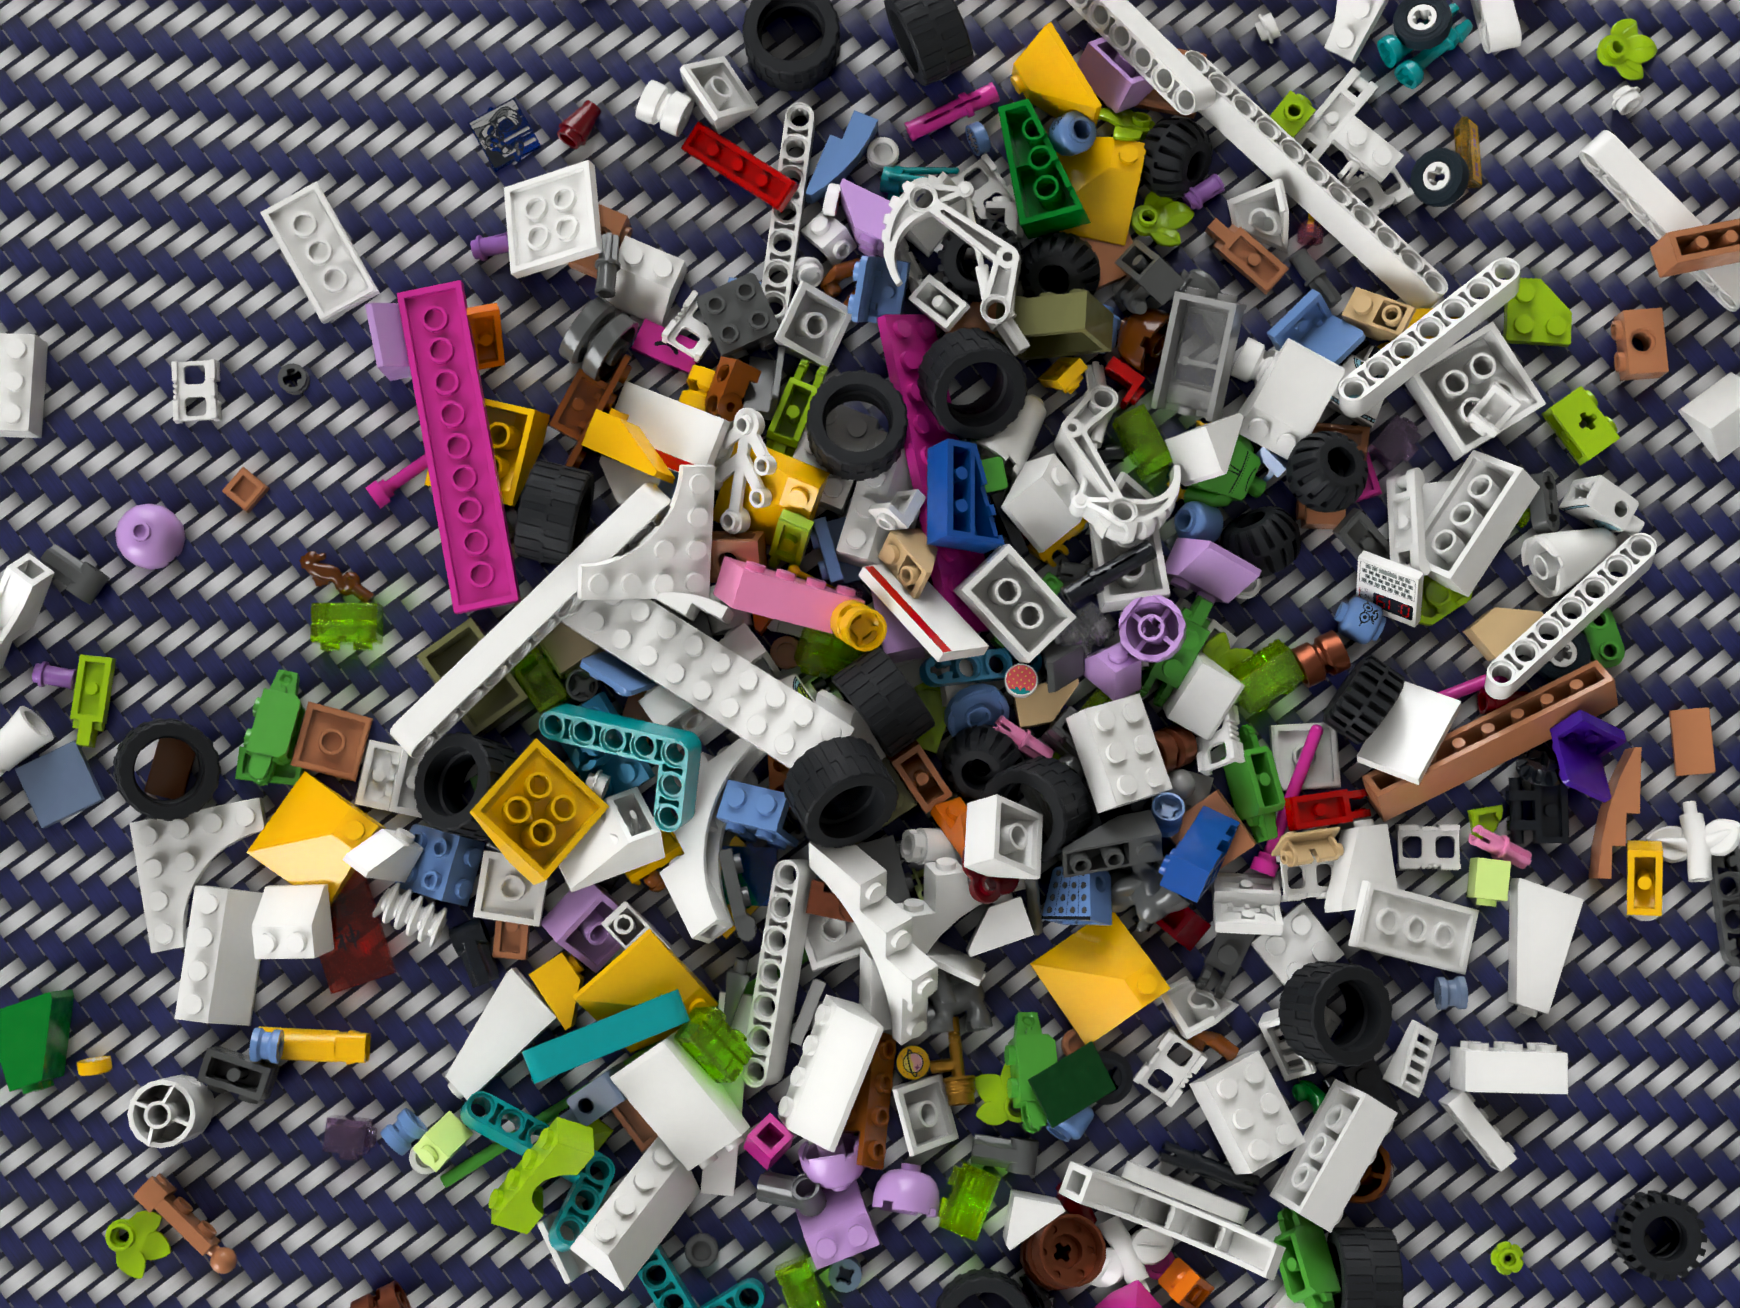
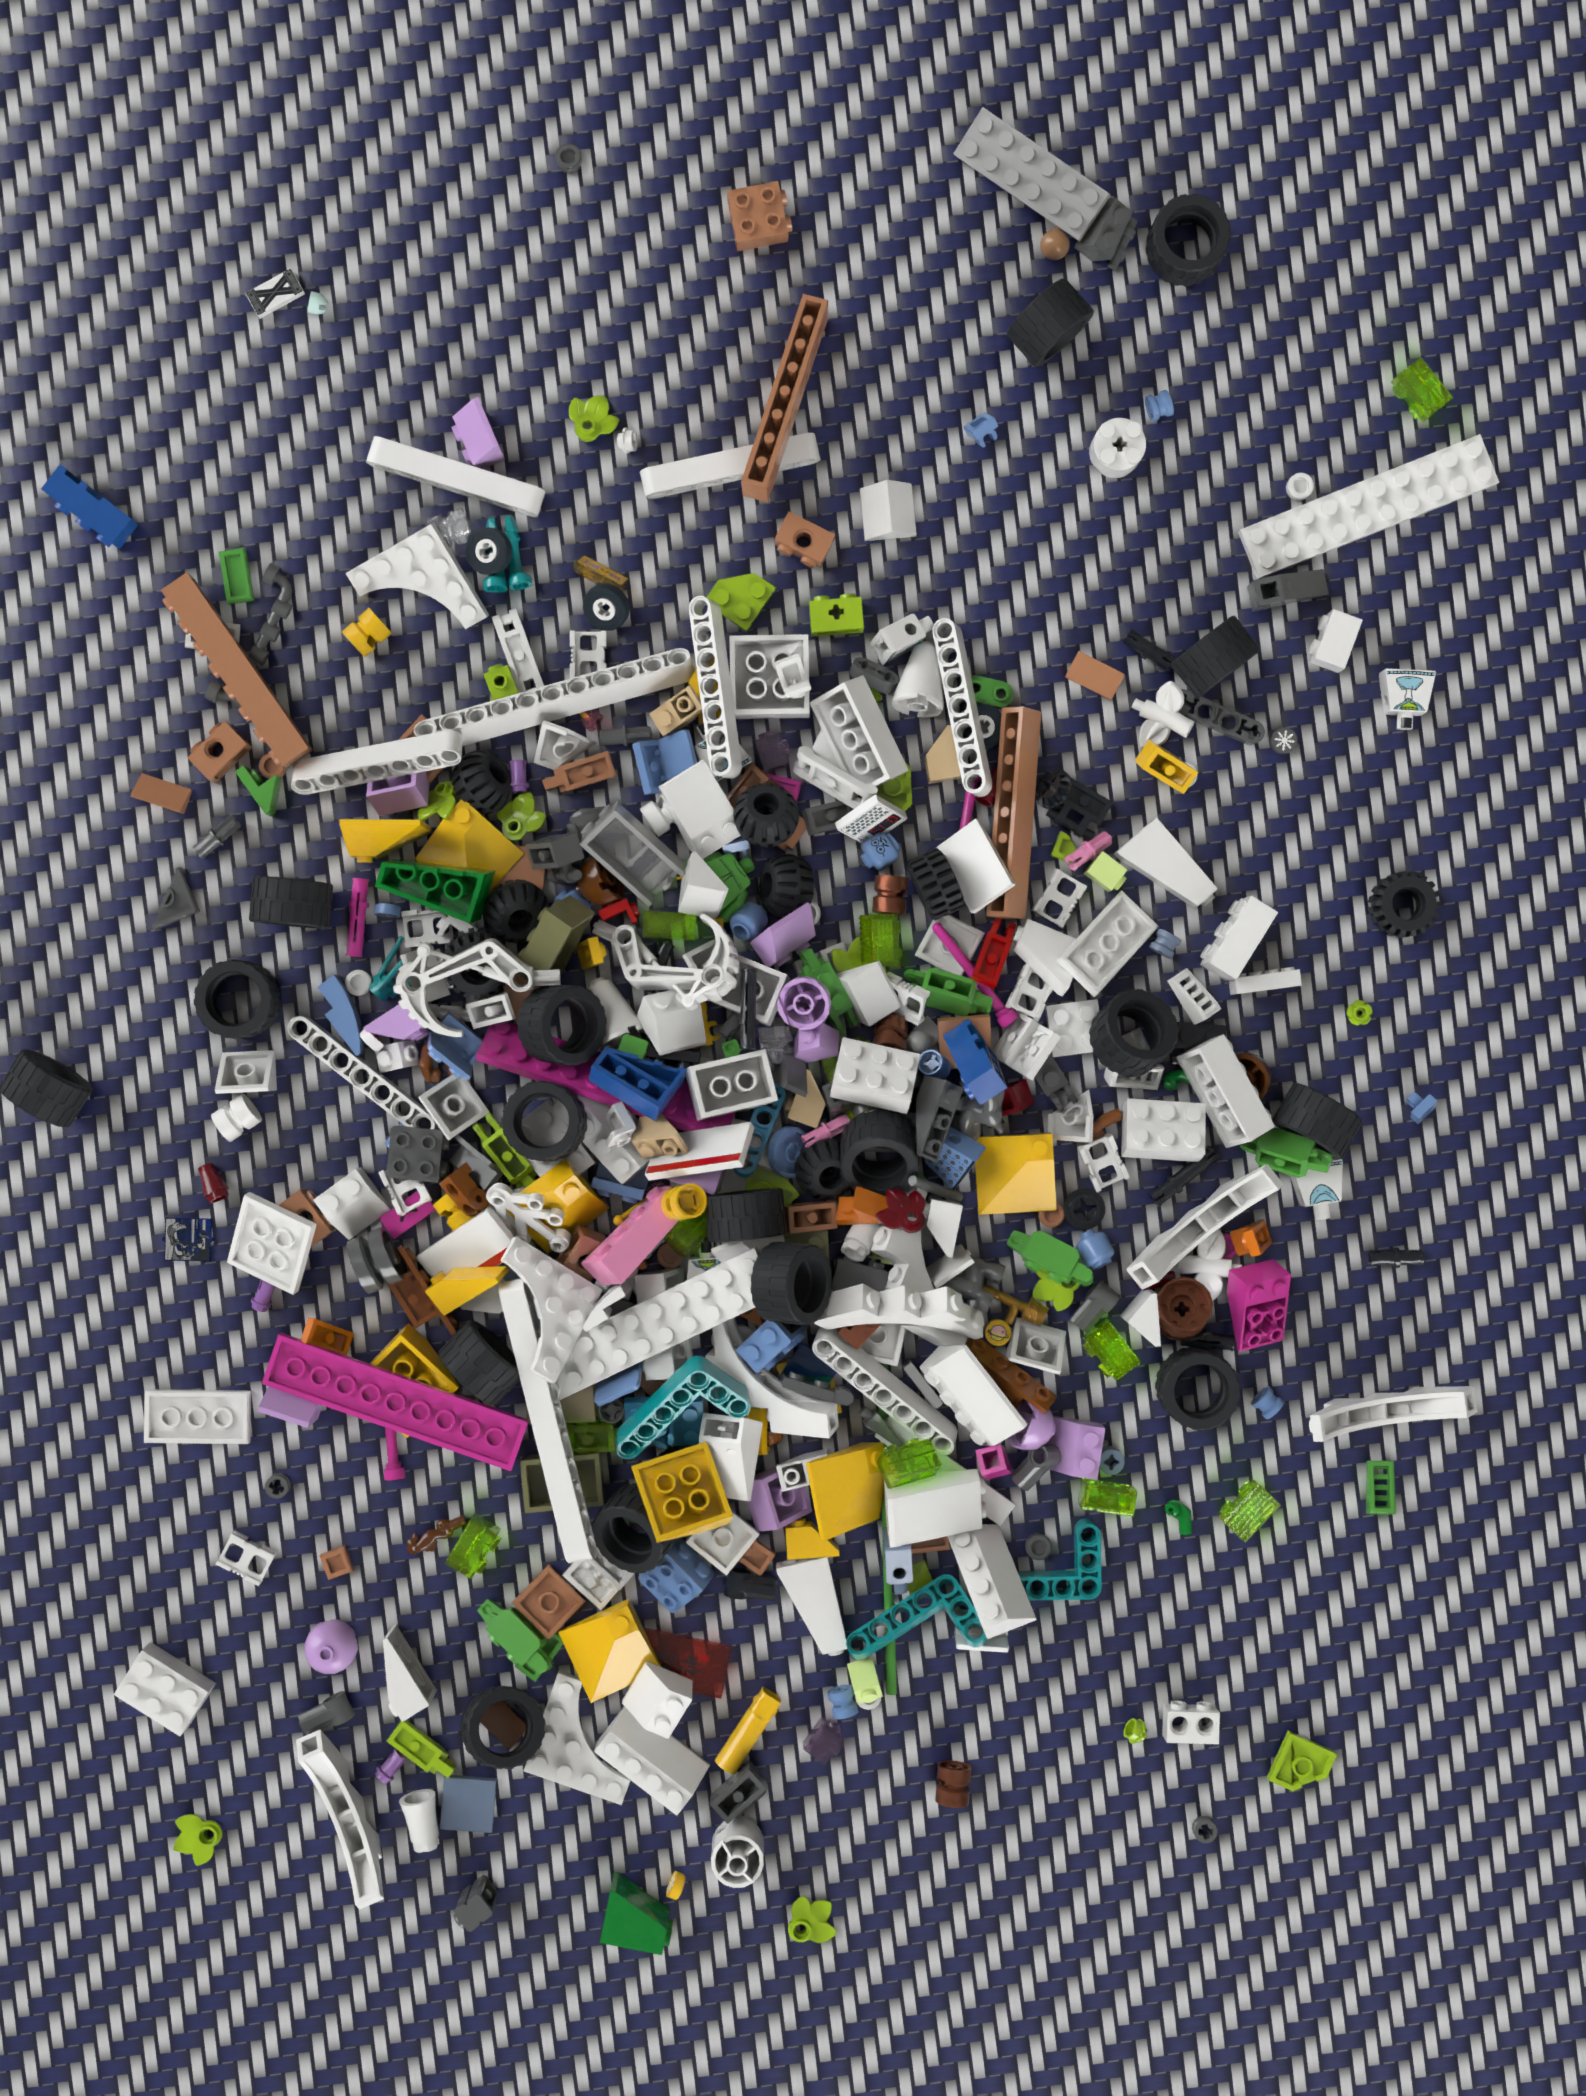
camera: 60 degrees left, 5 degrees up
nougat plate [134,1173,237,1274] -> none
medium blue wheel [249,1028,284,1064] -> none
white slope [343,828,424,883] -> none
white piece [372,882,447,948] -> none
lime arch [488,1117,594,1234] -> none
teal beam [522,989,690,1084] -> none
white plate [585,769,611,800] -> none
dark grey axle [594,232,621,298] -> none
red tile [681,121,800,213] -> none
lime hinge [769,509,814,568] -> none
white plate [793,256,824,287] -> none
lavender cylinder [872,1163,939,1218] -> none
white slope [964,794,1043,879] -> none
tile [1004,663,1038,698] -> none
dark green sticker [1028,1041,1116,1129] -> none
medium blue head [1049,110,1097,157] -> none
white beam [1121,1161,1249,1225] -> none
white plate [1254,12,1281,44] -> none
tan hinge [1271,827,1344,867] -> none
white plate [1331,115,1404,183] -> none
dark purple bracket [1550,710,1627,803] -> none
nougat slope [1589,747,1642,879] -> none
none -> white slope [383,1625,437,1722]

